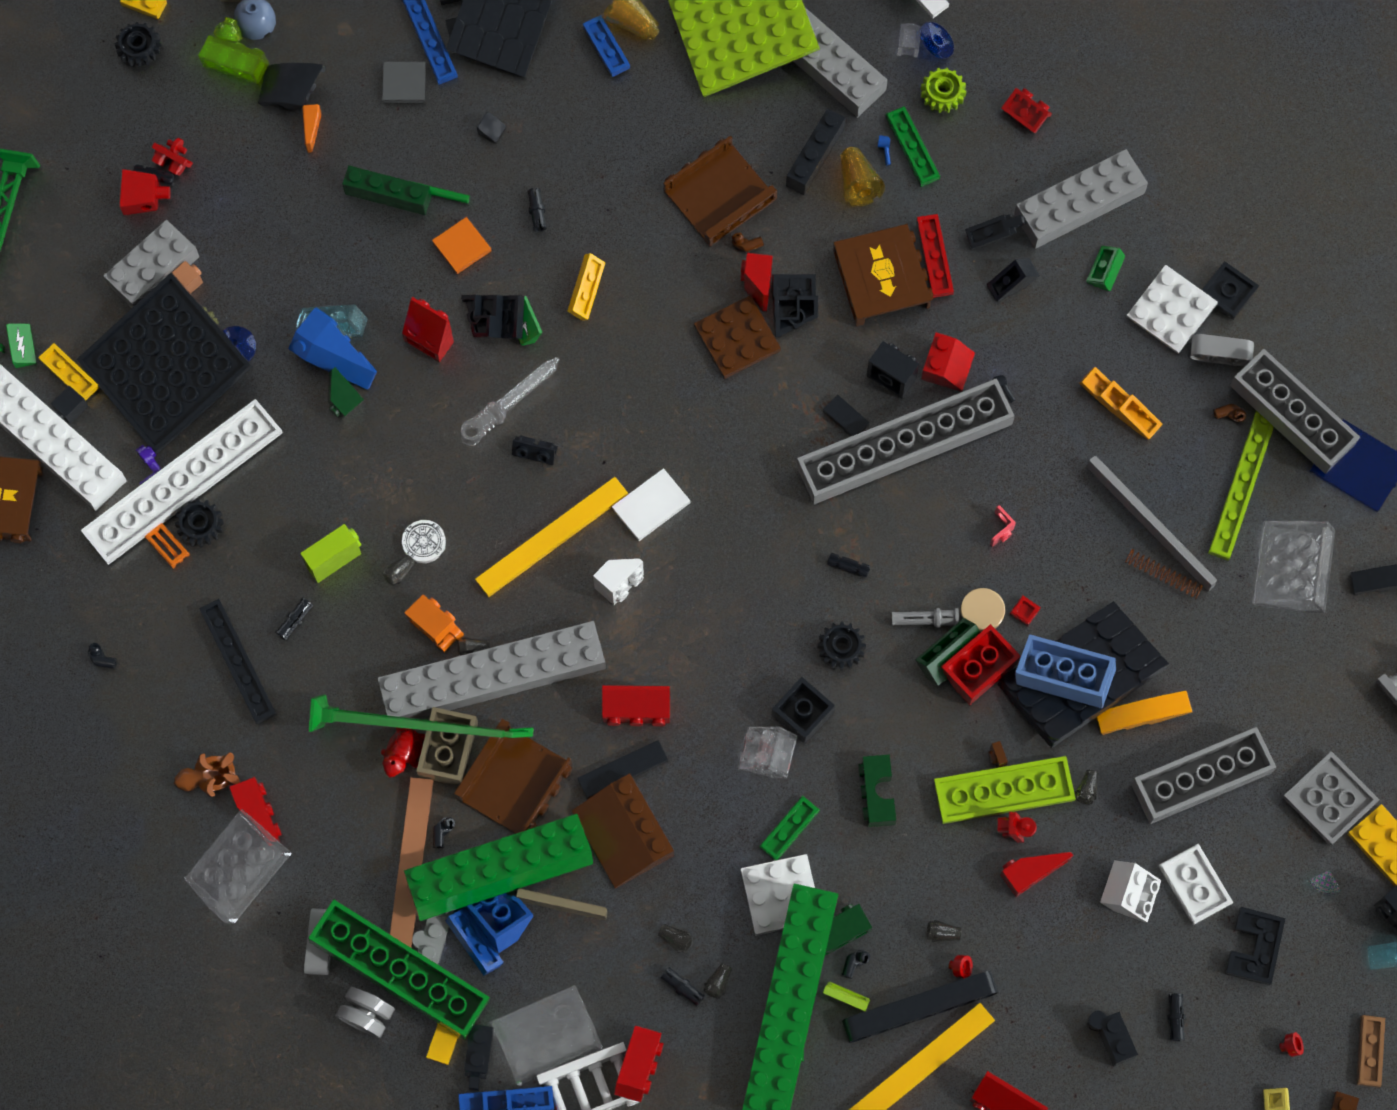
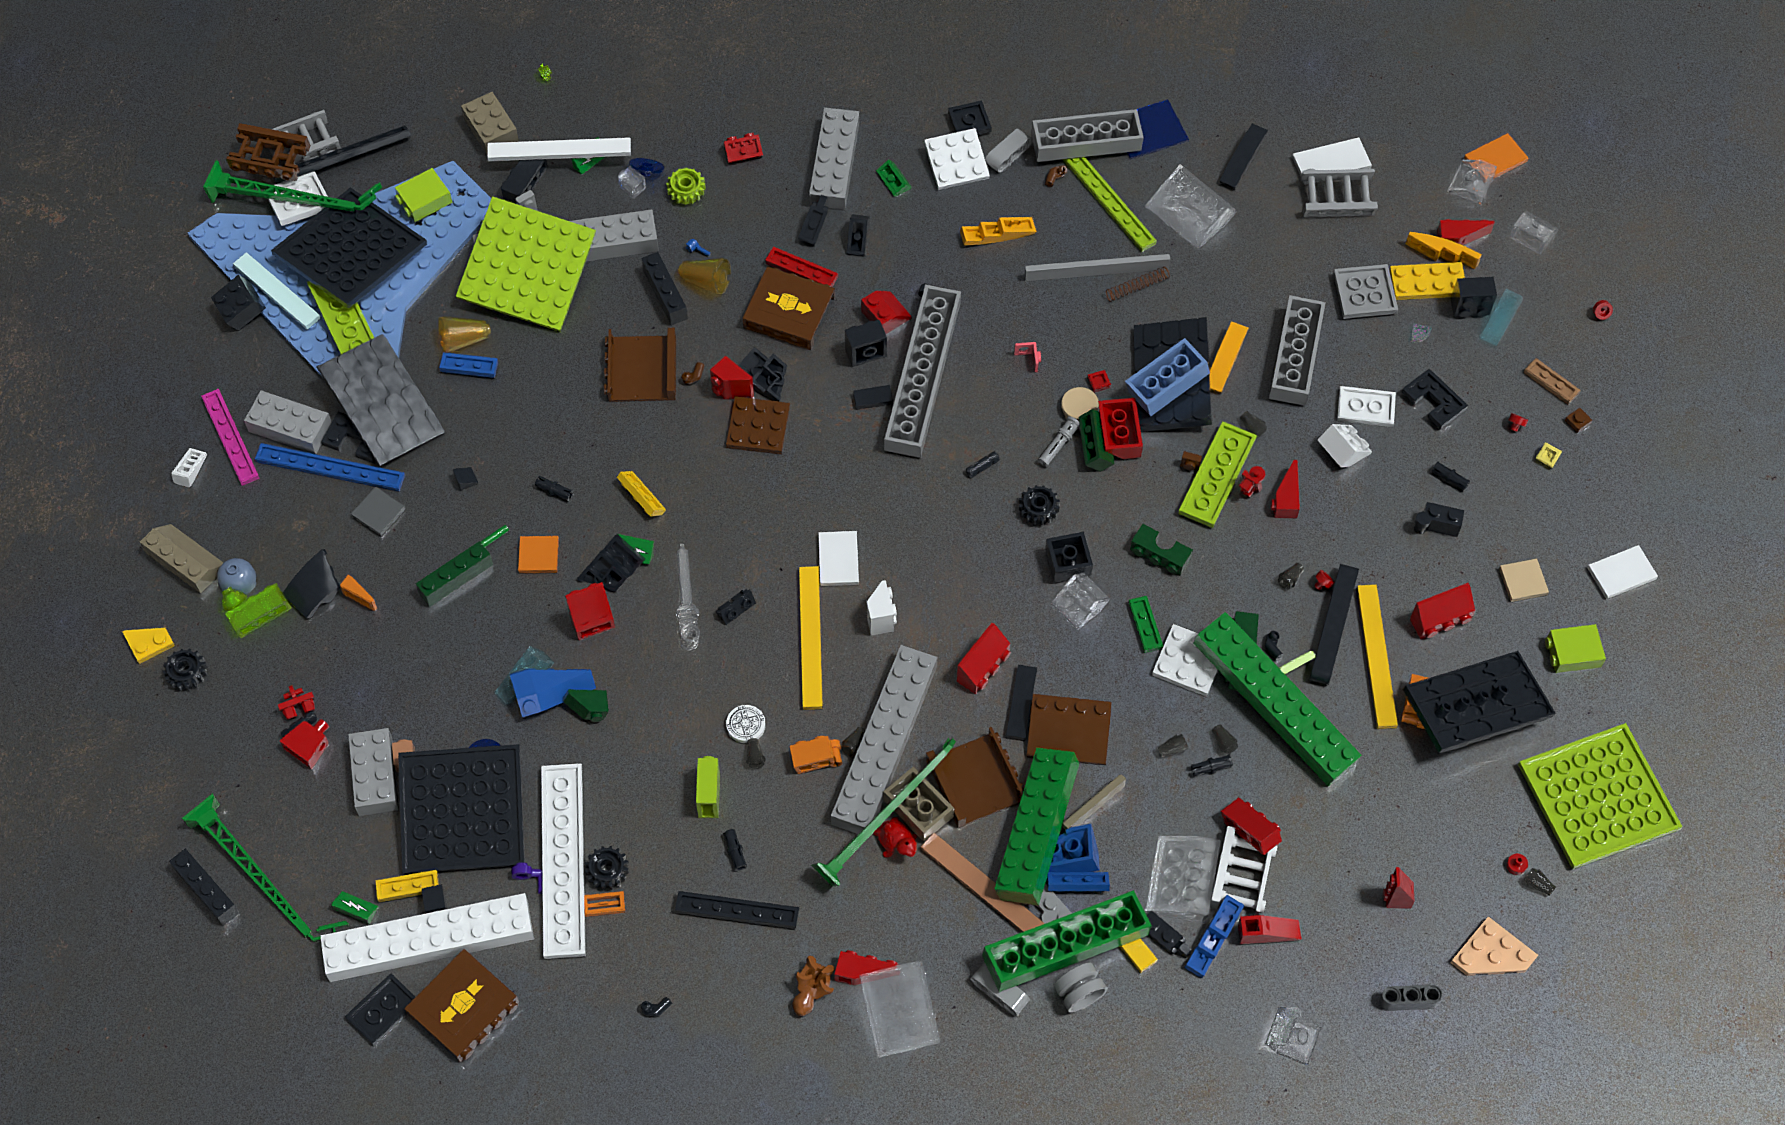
camera: 55 degrees left, 10 degrees down
black arm [433,817,455,849] -> none
green tile [885,106,940,187] -> none

